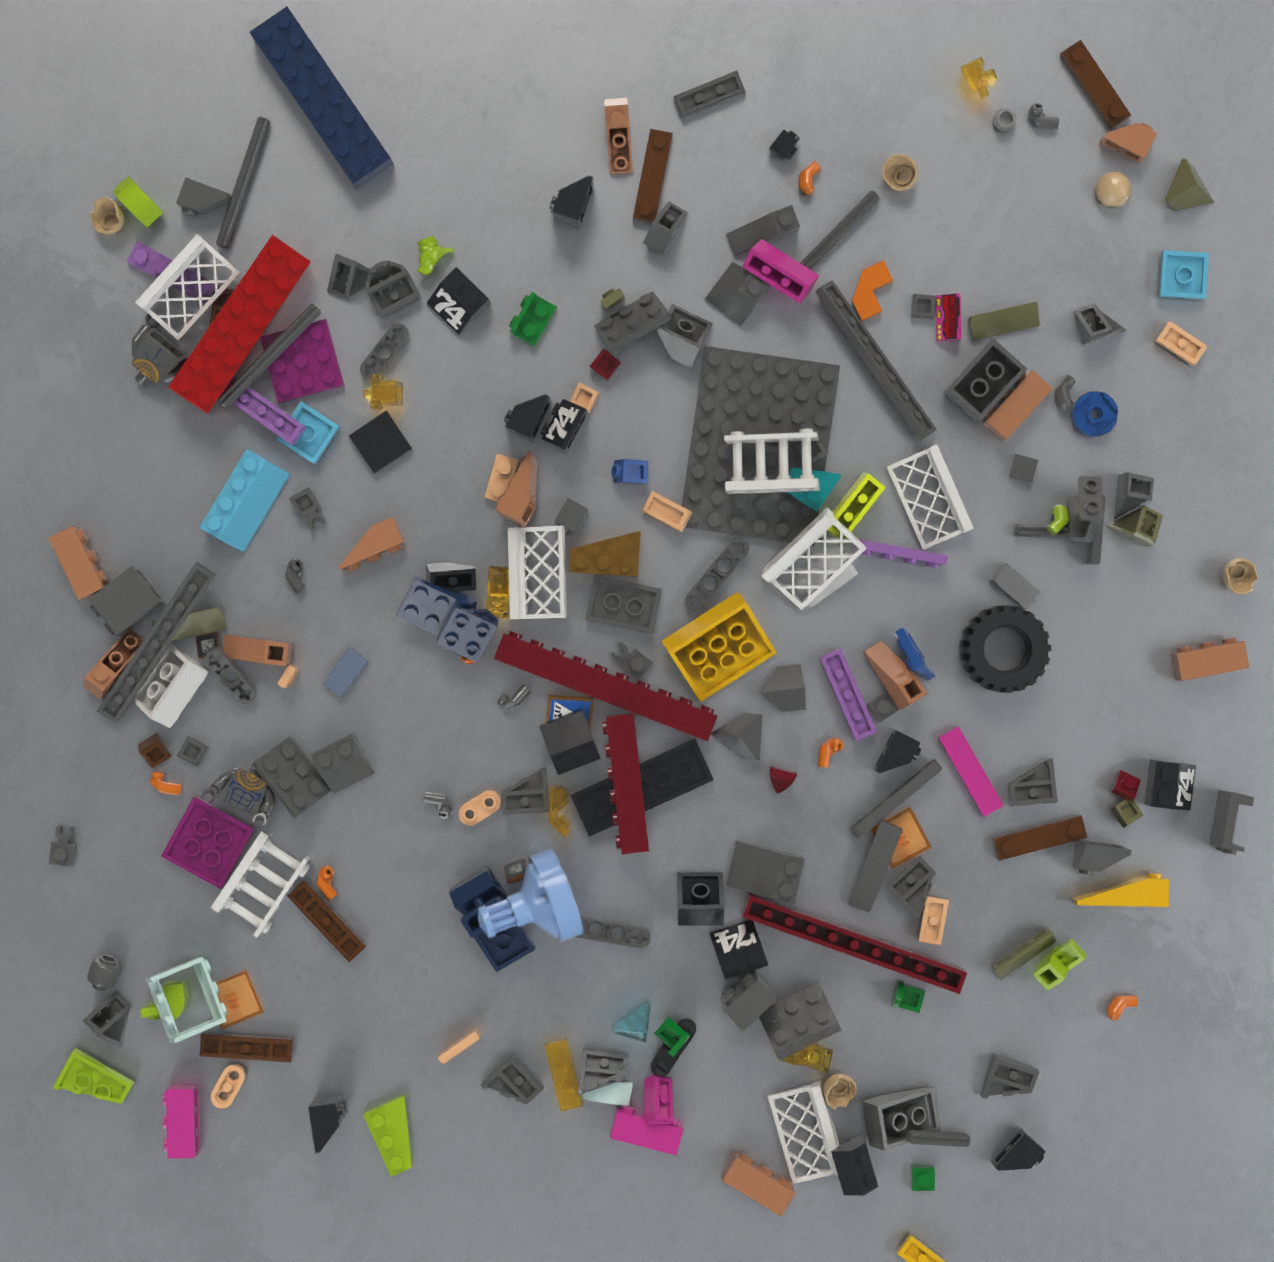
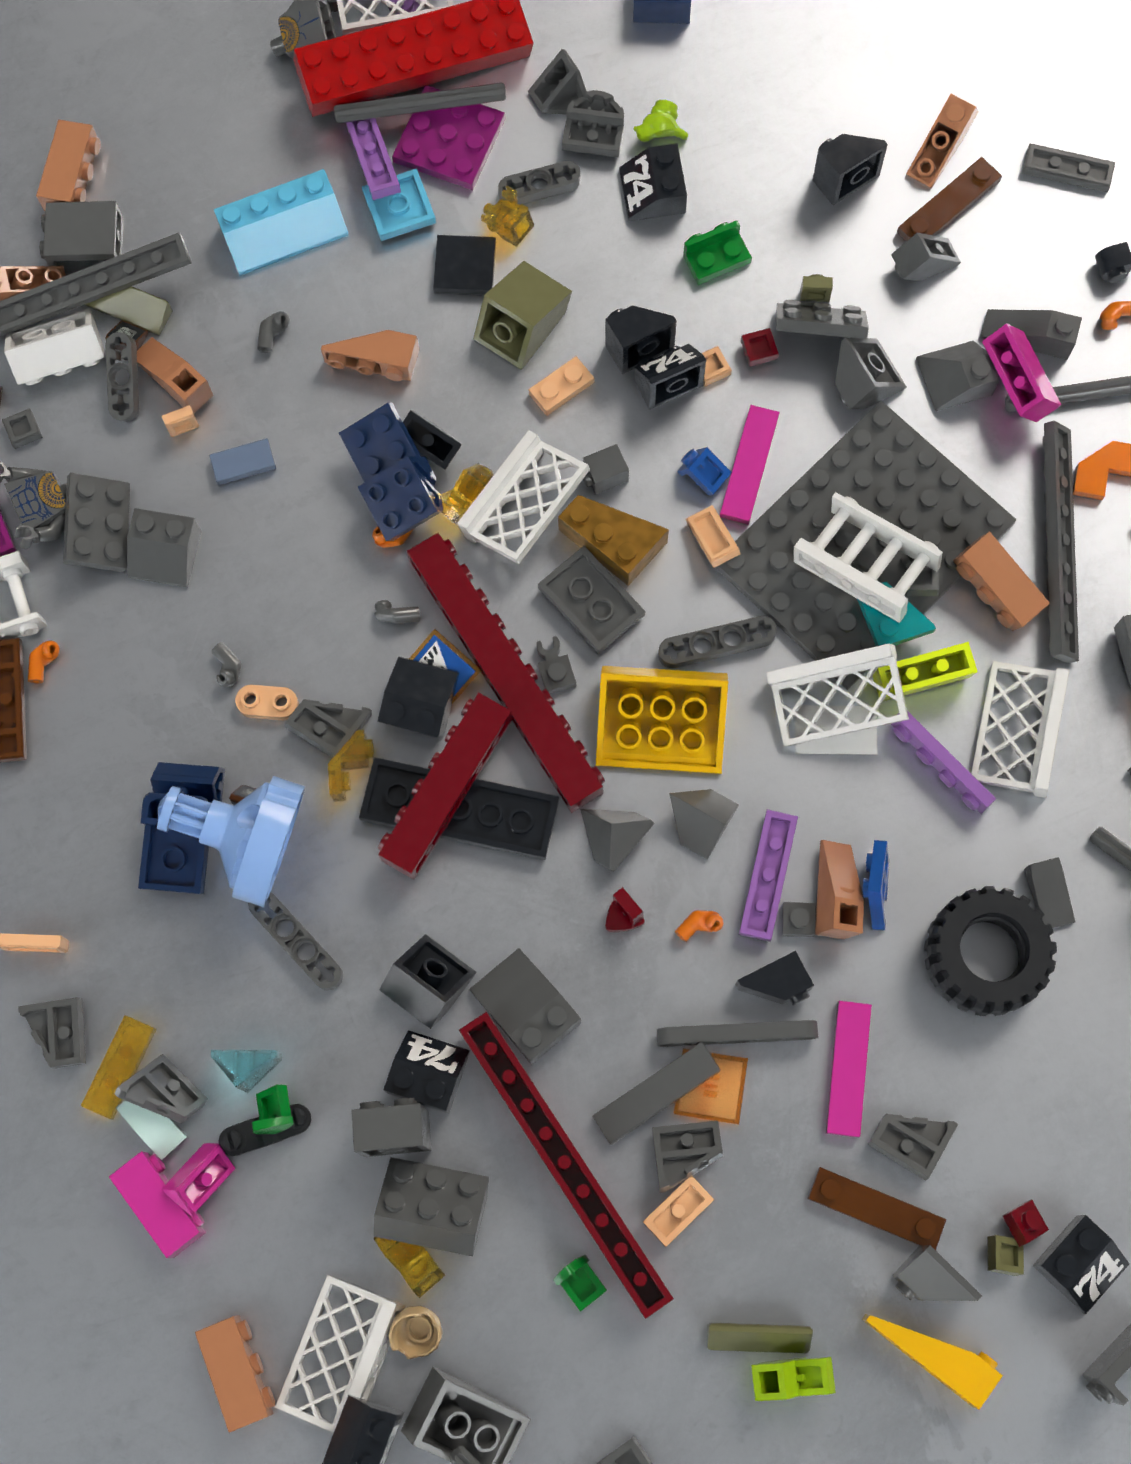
camera: 35 degrees right, 15 degrees down
dark grey plate [289,487,326,530] -> none
nougat slope [496,451,538,528] -> none
none -> olive slope [473,261,572,370]
none -> dark pink tile [720,405,780,525]
none -> nougat brick [953,531,1050,631]

